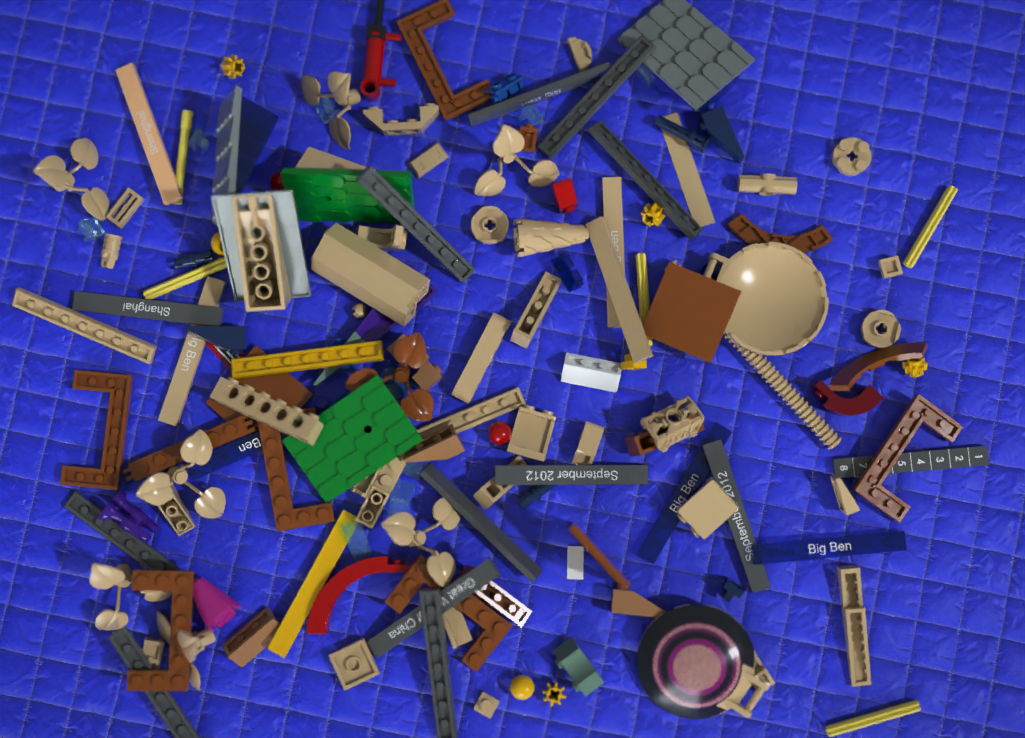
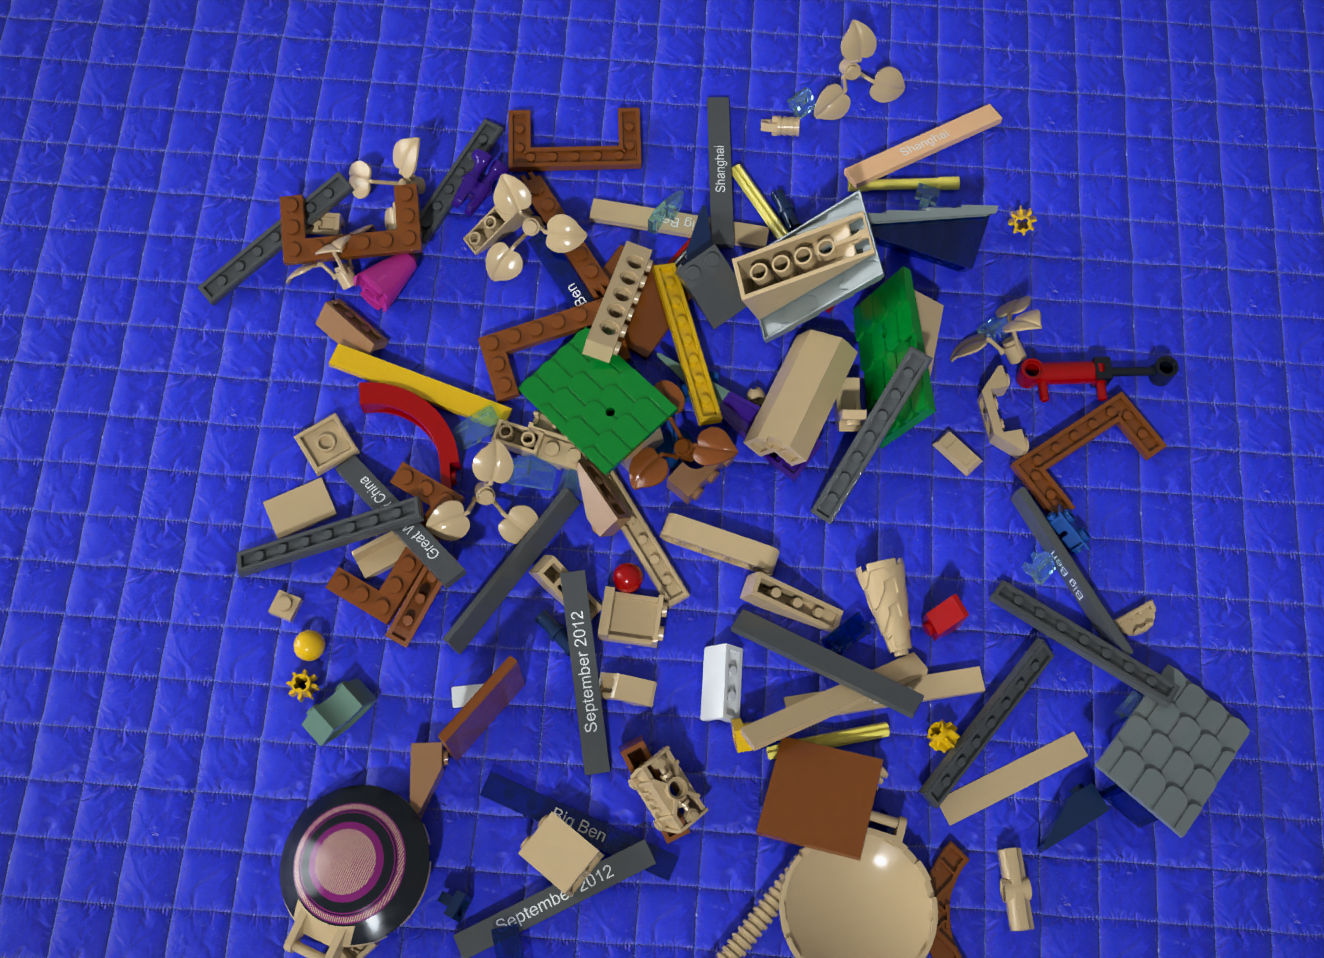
camera: 75 degrees right, 15 degrees down
tan tile [12,287,157,365] -> none
tan tile [105,187,145,229] -> none
tan plate [471,206,509,245] -> none
tan plant [474,124,560,196] -> none
dark orange bracket [518,124,538,153] -> none
dark blue pin [654,114,711,153] -> none
none -> tan piece [263,478,338,539]
none -> clear light blue slope [648,190,684,235]
none -> dark grey slope [675,244,747,330]
none -> dark grey tile [731,609,924,719]

